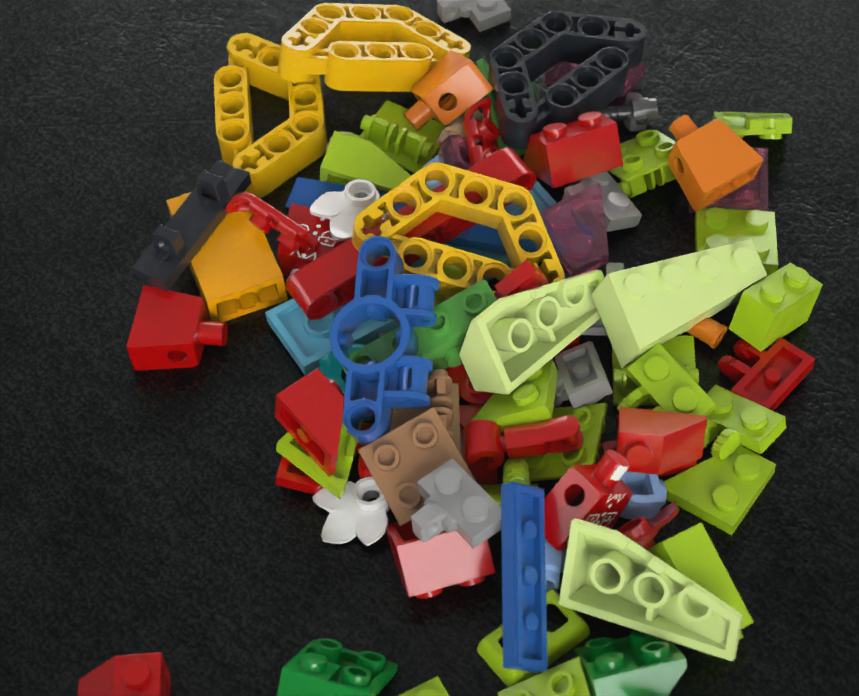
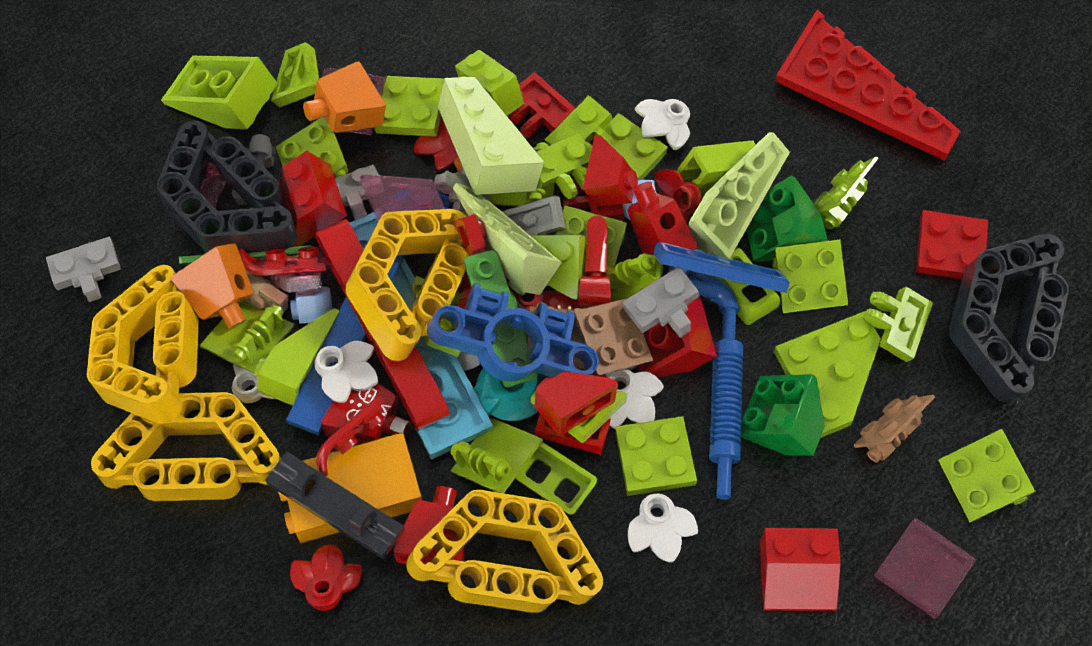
camera: 90 degrees left, 10 degrees up
none -> lime slope [161,55,278,129]
none -> red plate [290,544,362,611]
none -> yellow piece [406,490,603,613]
none -> lime hinge [451,418,543,494]
none -> lime piece [515,442,597,515]
none -> lime plate [615,416,697,496]
none -> white plate [628,494,698,563]
none -> white plate [635,99,690,150]
none -> blue piece [685,270,743,499]

